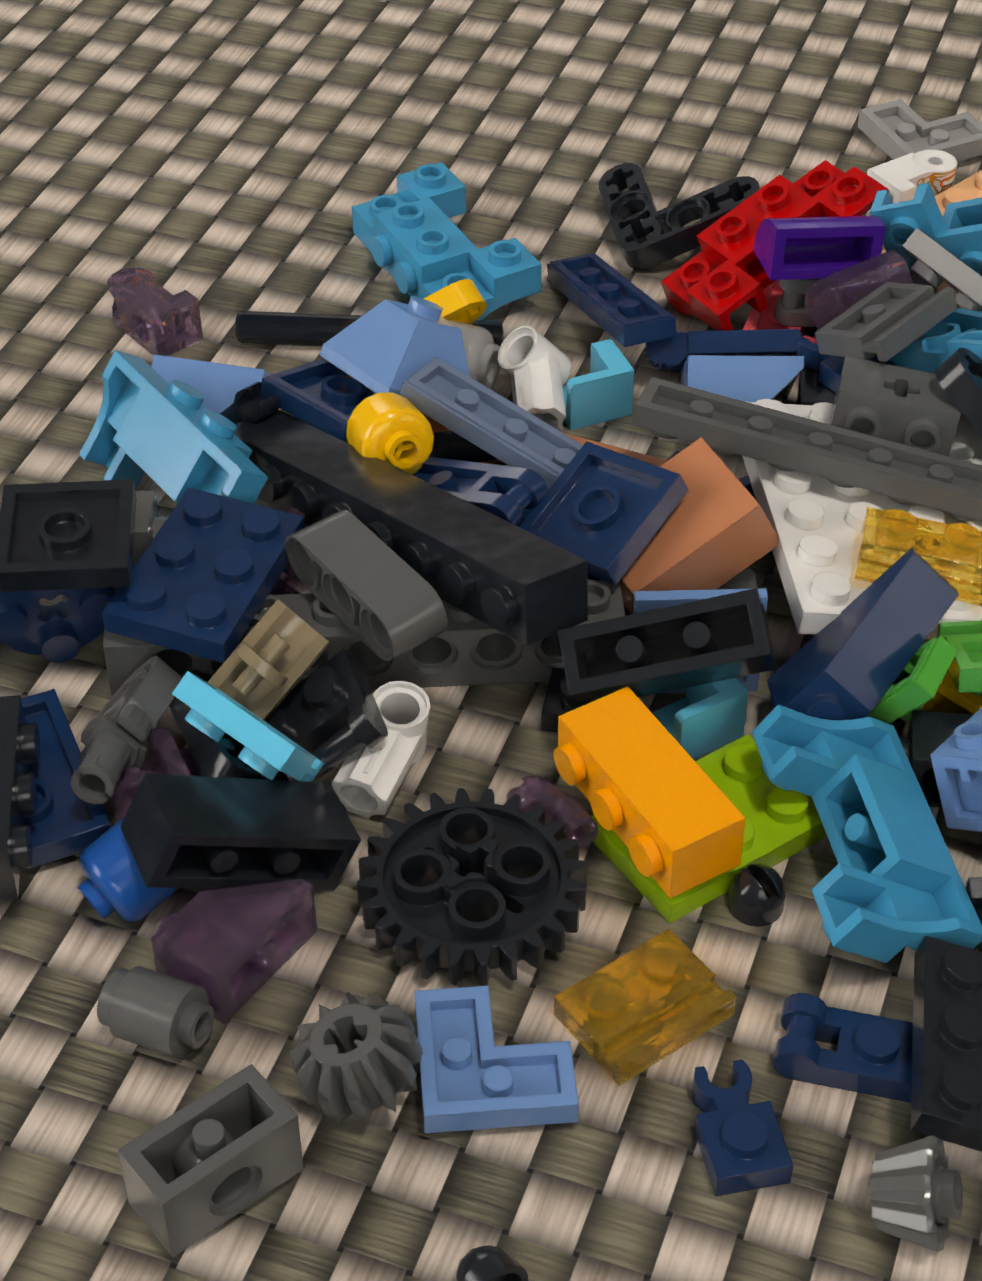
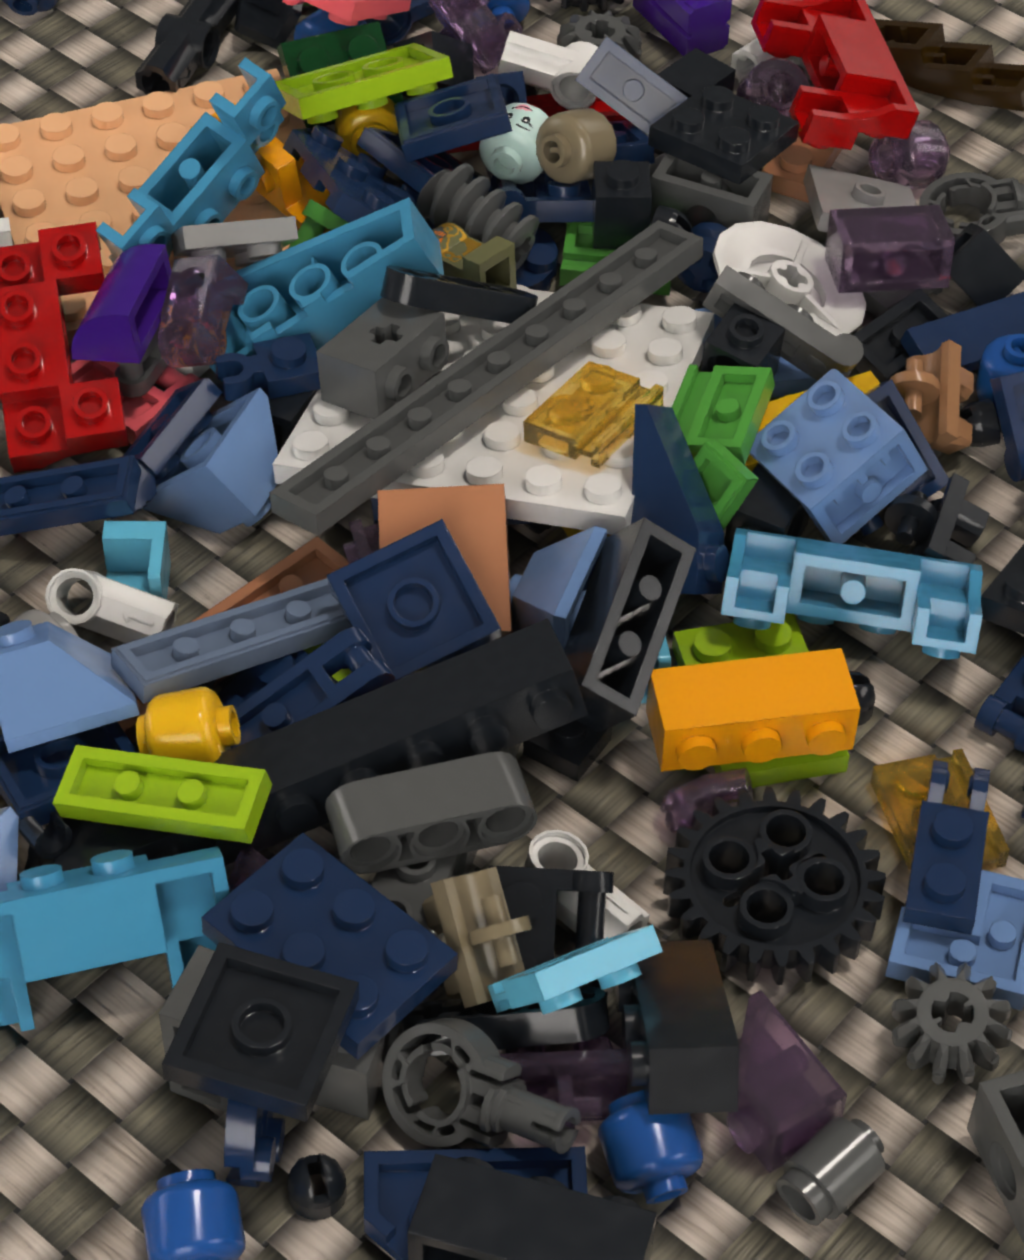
camera: 70 degrees left, 5 degrees up
dark grey plate [815,282,957,362] -> none
none -> lime plate [52,745,273,844]
none -> black hinge [287,1153,347,1220]
none -> dark blue hinge [903,760,990,935]

